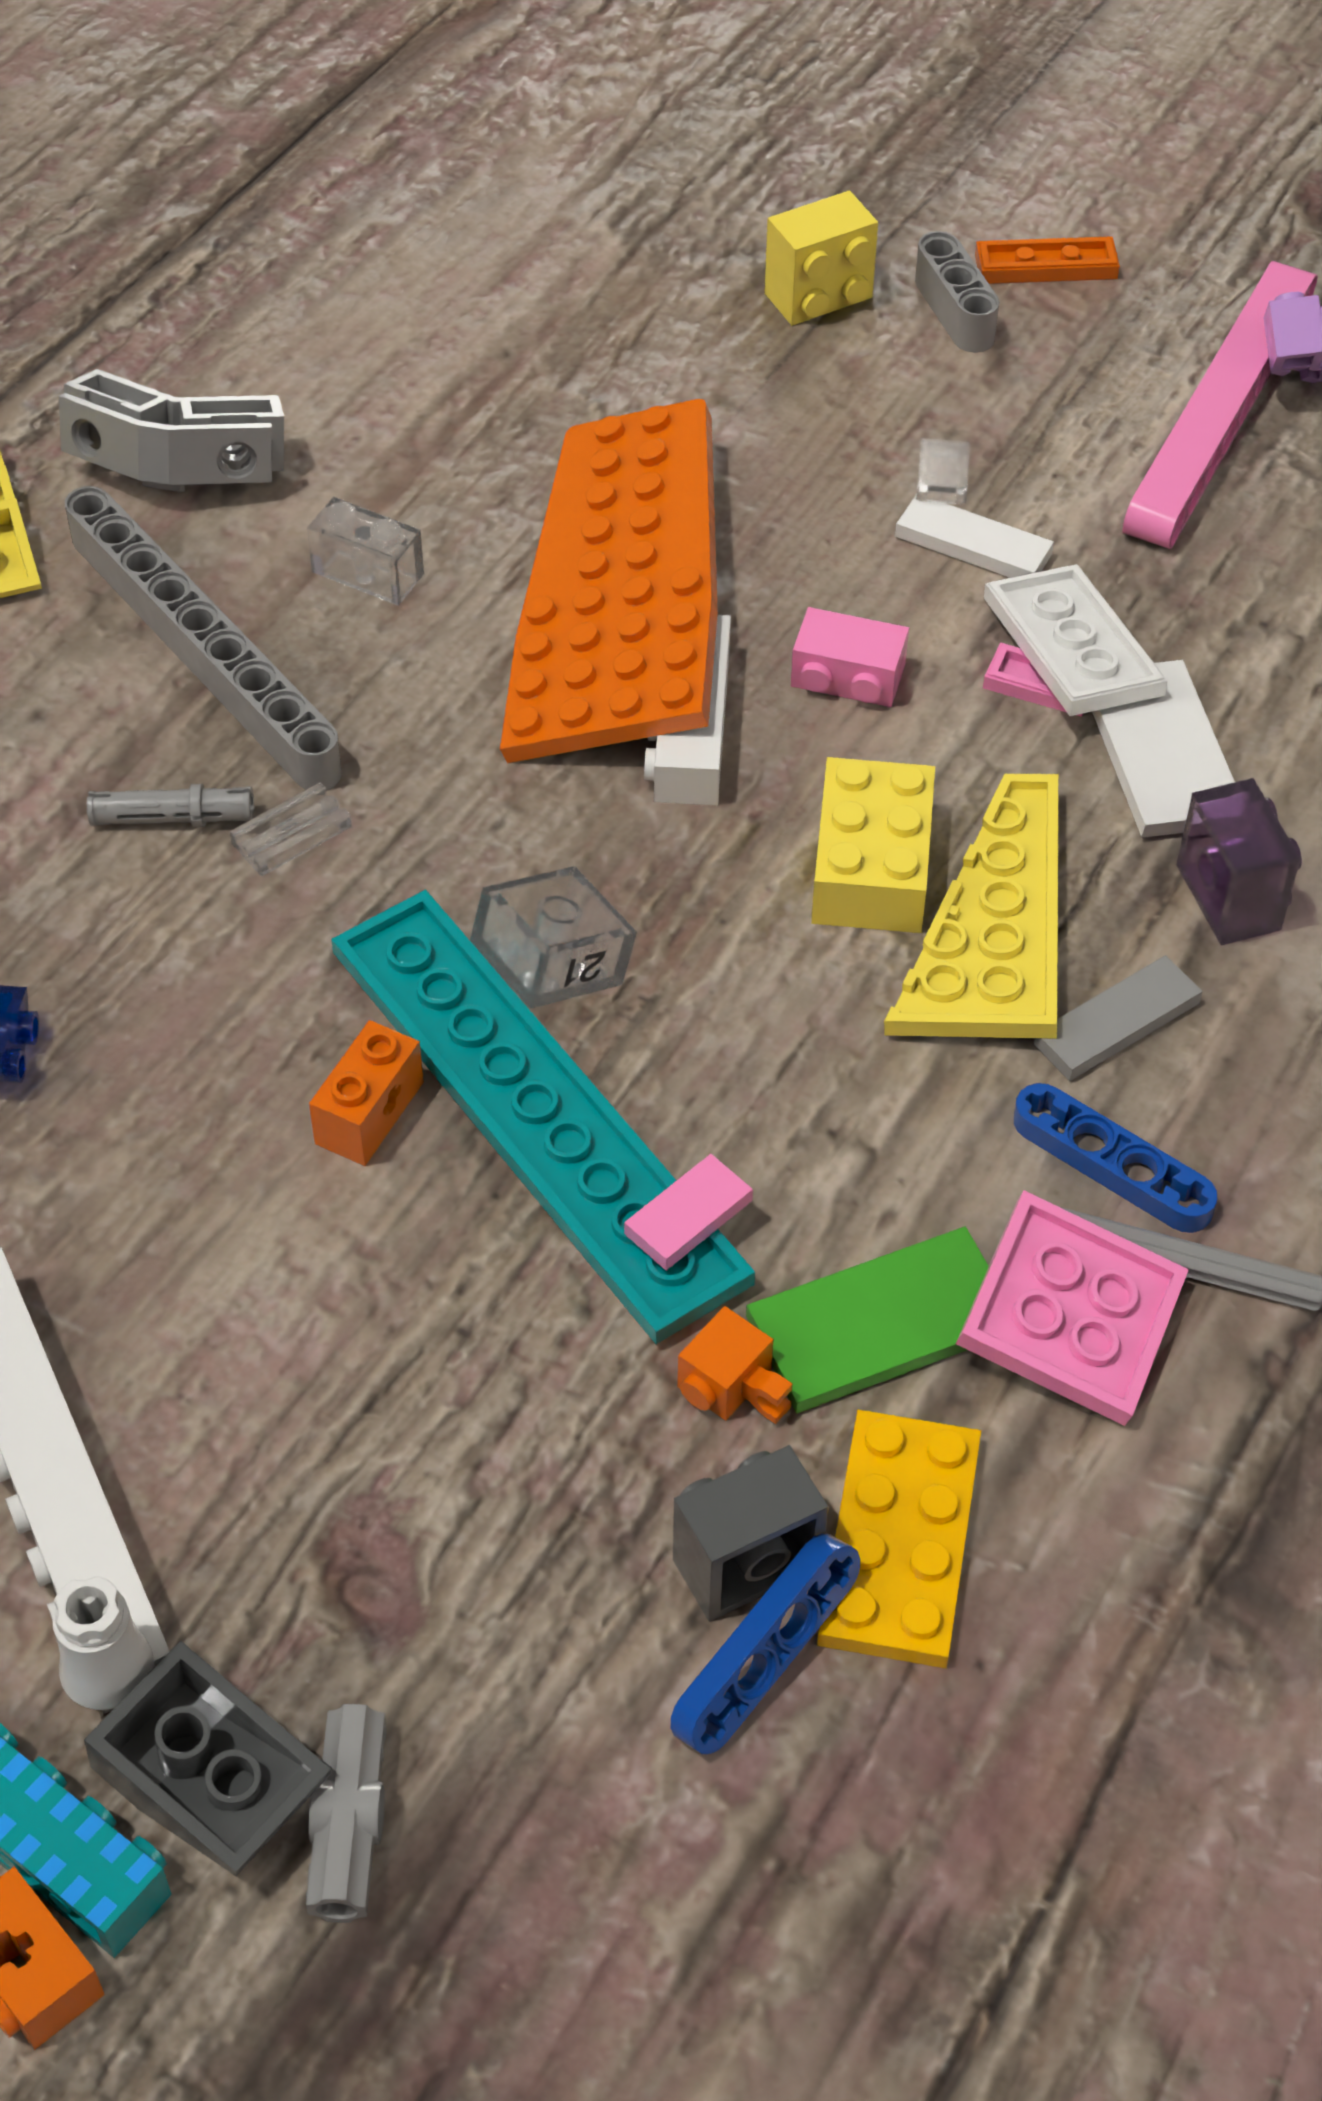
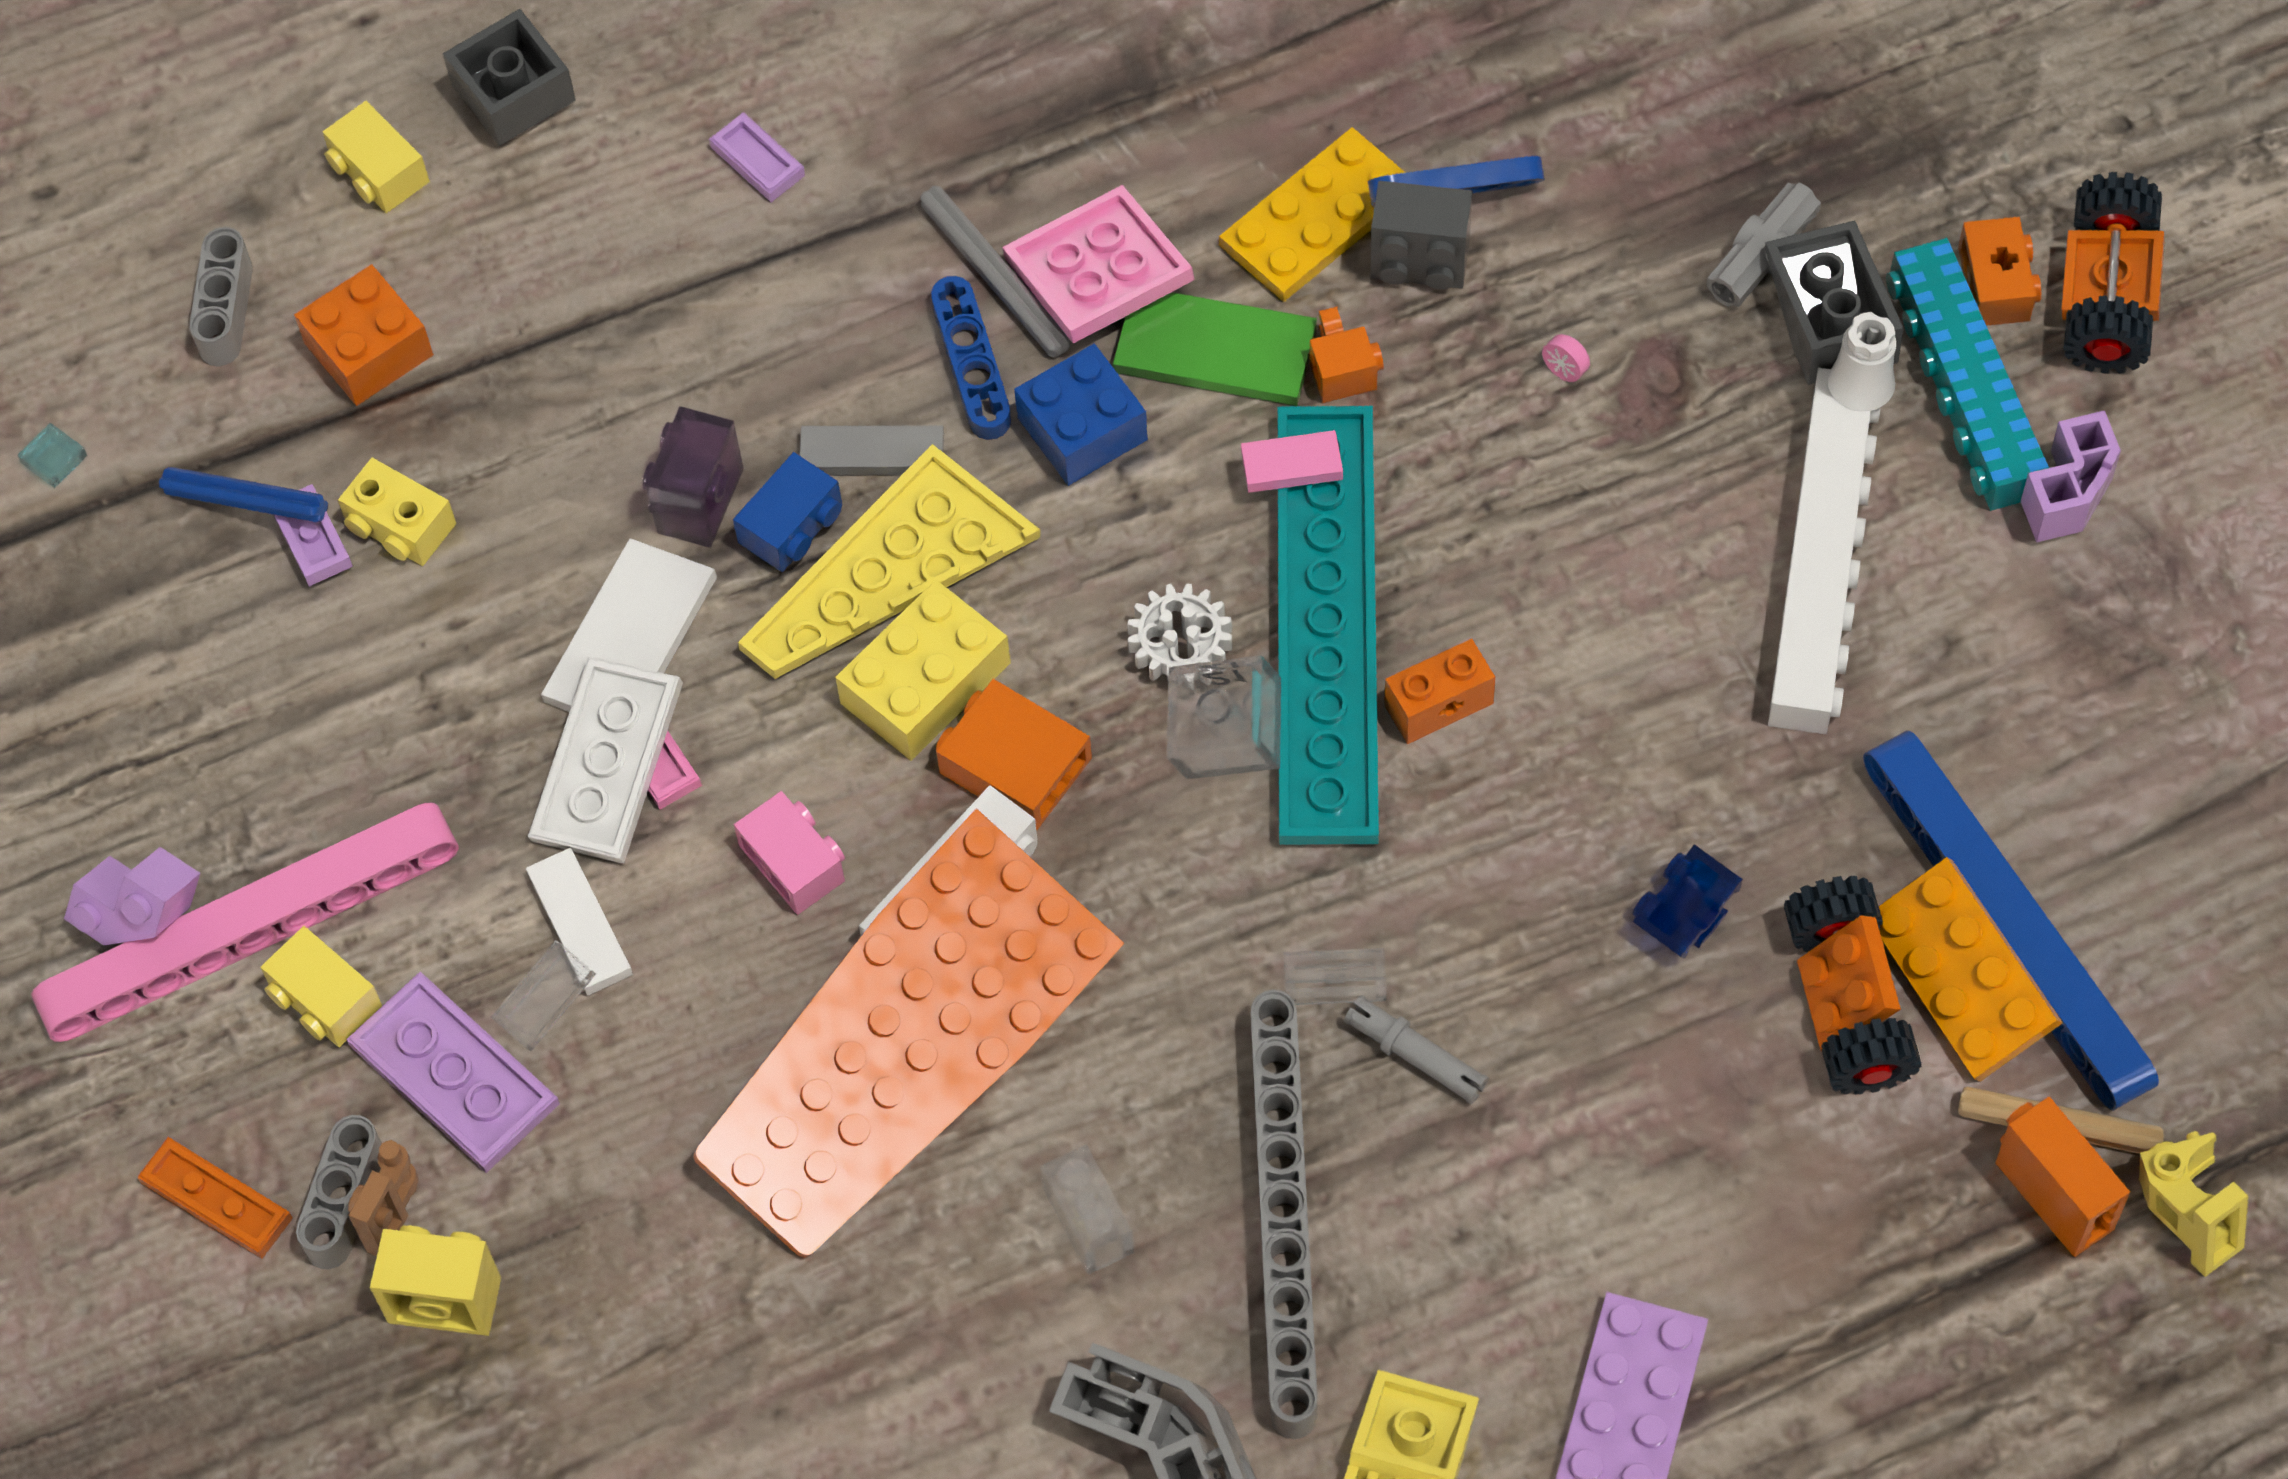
camera: 140 degrees left, 10 degrees up
none -> light yellow brick [260,926,382,1048]
none -> lavender tile [346,972,560,1173]
none -> medium nougat plate [348,1140,419,1256]
none -> blue brick [733,452,842,572]
none -> orange brick [936,678,1092,831]
none -> blue brick [1014,343,1148,486]
none -> white gear [1127,583,1232,687]
none -> bright pink tile [1542,334,1590,382]

